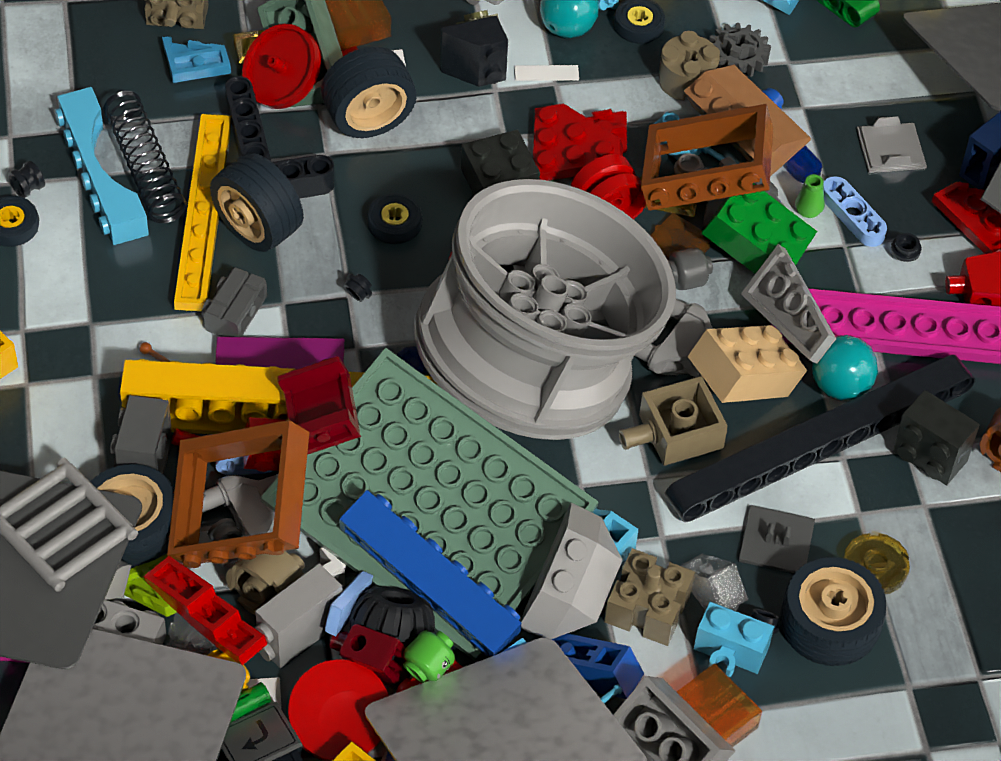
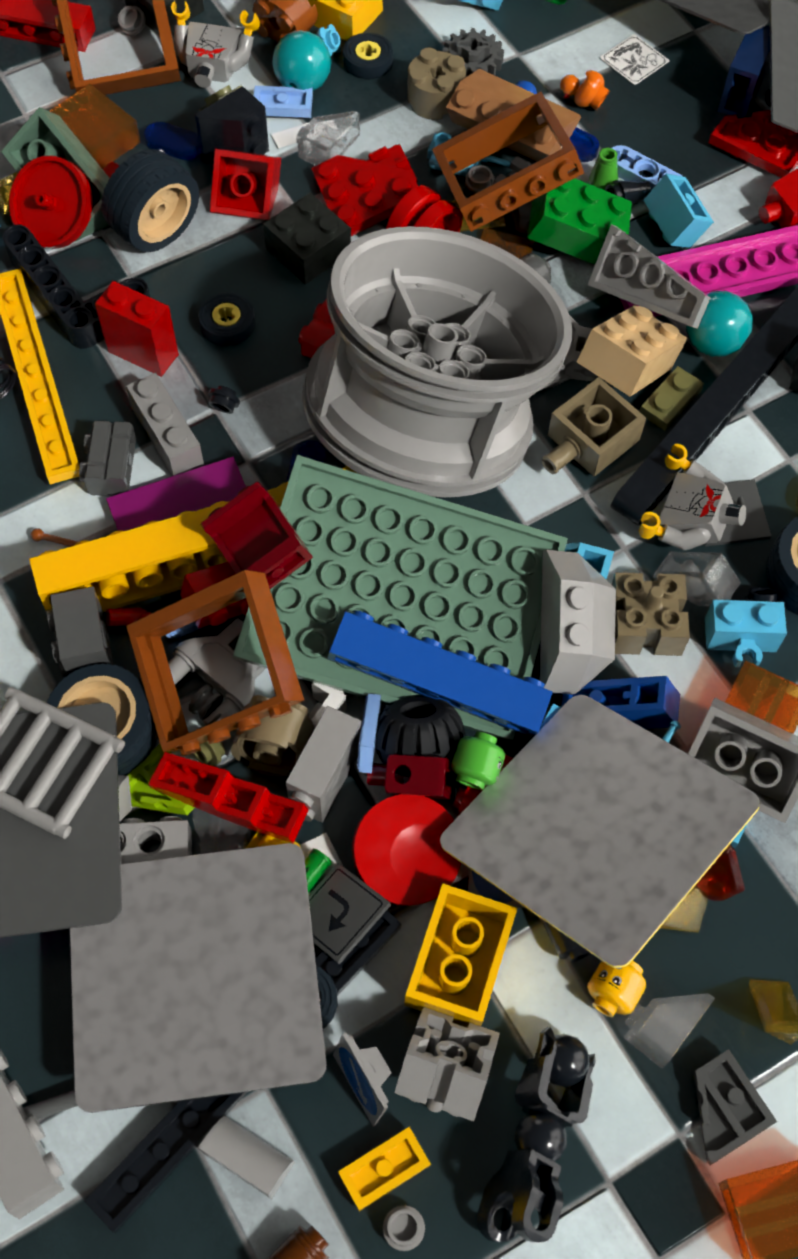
camera: 20 degrees left, 10 degrees up
black wheel [210,153,304,252] -> none
light grey piece [856,116,927,173] -> none
black plate [891,233,922,262] -> none
none -> red brick [95,280,179,377]
none -> light grey brick [126,373,204,476]
none -> clear blue tile [144,122,200,160]
none -> olive plate [193,741,225,766]
none -> red slope [210,149,282,220]
none -> light blue plate [254,86,313,118]
none -> clear slope [296,111,360,166]
none -> orange animal [560,70,610,110]
none -> white sticker [600,34,669,85]
none -> black cone [605,180,651,205]
none -> light grey torso [638,444,746,551]
none -> olive plate [639,366,704,431]
none -> medium azure brick [643,173,714,248]

